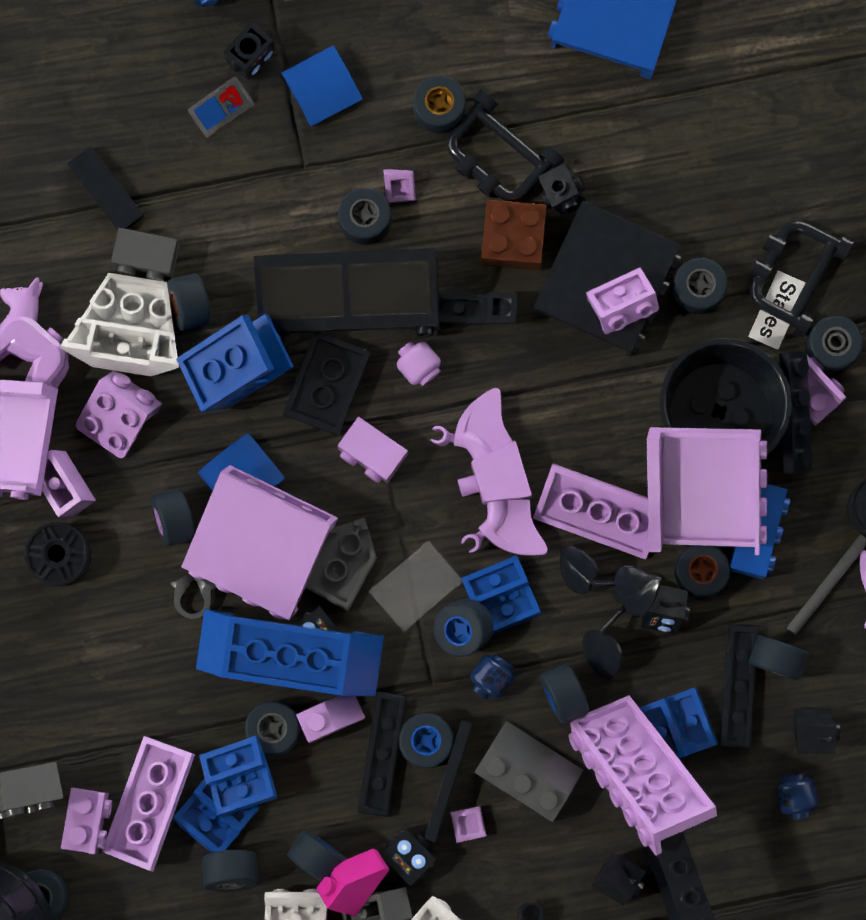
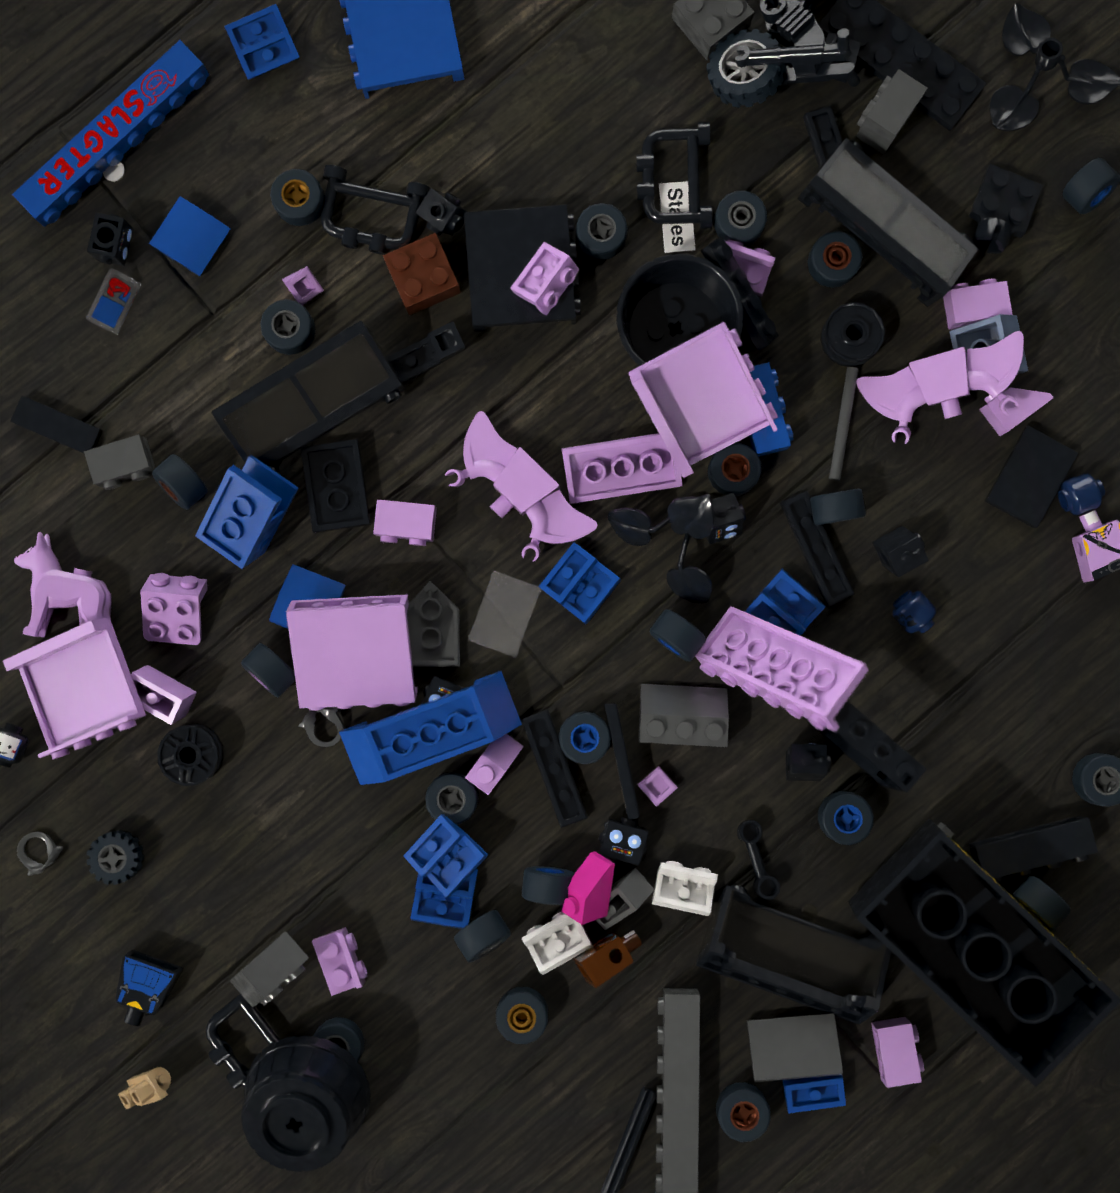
camera: 30 degrees left, 5 degrees up
white wedge [60,273,179,376] -> none
lavender slope [102,736,195,872] -> none
lavender head [397,341,441,386] -> none
black wheel [433,599,494,657] -> none
dark blue head [470,653,515,700] -> none

